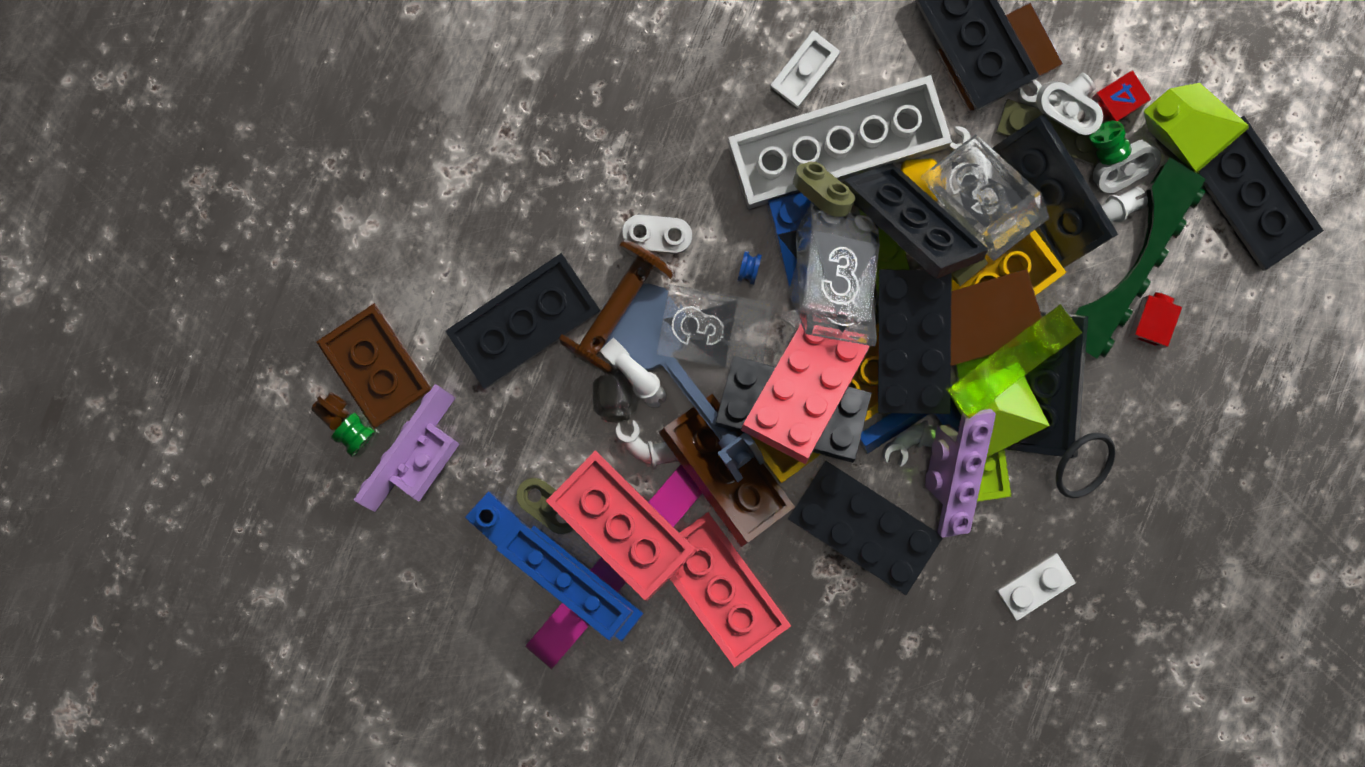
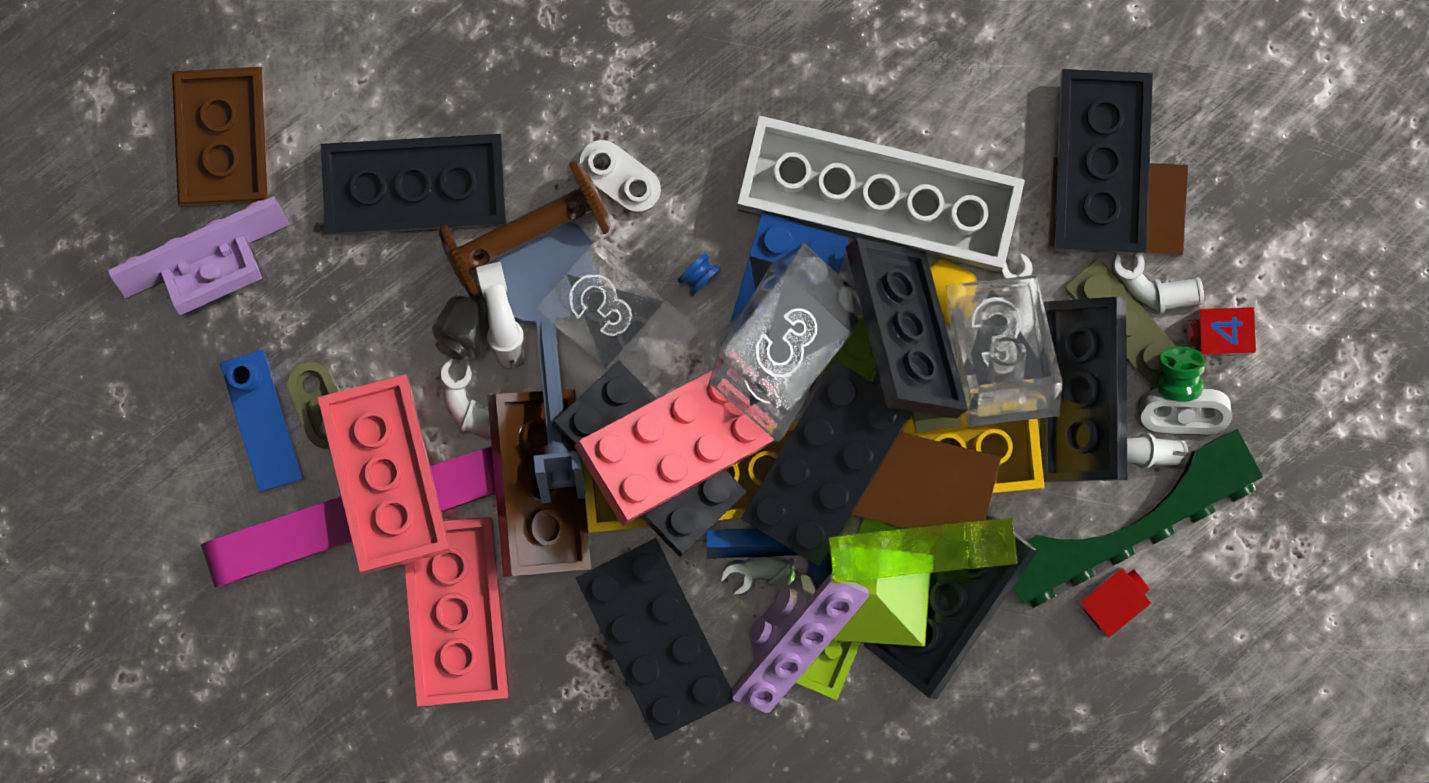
camera: 25 degrees right, 0 degrees up
reddish brown plate [312,392,349,430] -> none
green wheel [331,413,376,457] -> none
blue fence [496,521,644,641] -> none
white plate [770,30,841,109] -> none
olive plate [793,162,855,217] -> none
white plate [1036,81,1103,135] -> none
black tyre [1055,432,1116,498] -> none
lime slope [1143,83,1249,173] -> none
black plate [1197,116,1324,271] -> none

